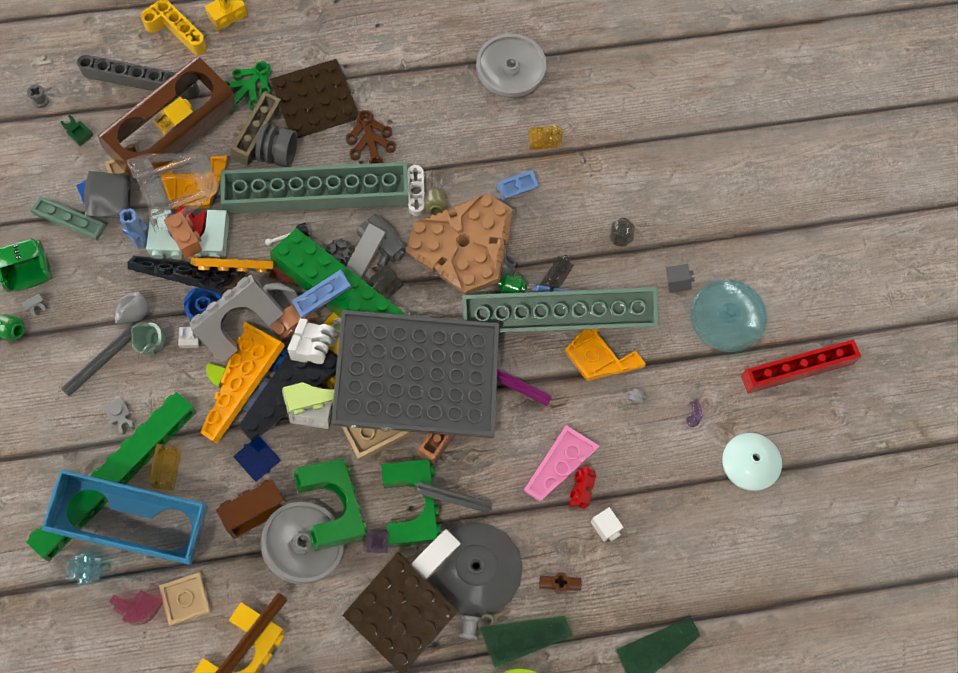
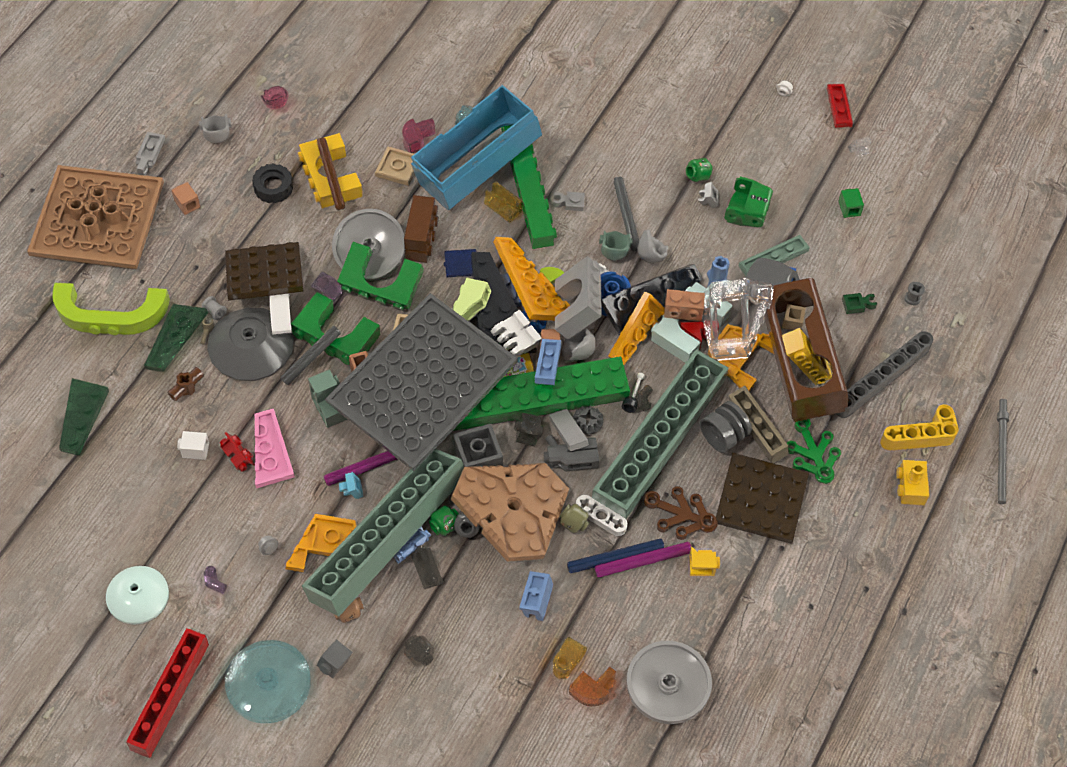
camera: 130 degrees right, 10 degrees down
none -> sand green brick [308,369,347,428]
none -> medium azure tile [339,472,363,499]
none -> dark grey brick [453,424,503,467]
none -> dark blue axle [567,538,664,573]
none -> clear orange brick [569,667,616,707]
none -> magenta axle [595,542,691,577]
none -> clear smoke arm [636,385,653,411]
none -> yellow window [689,547,720,576]

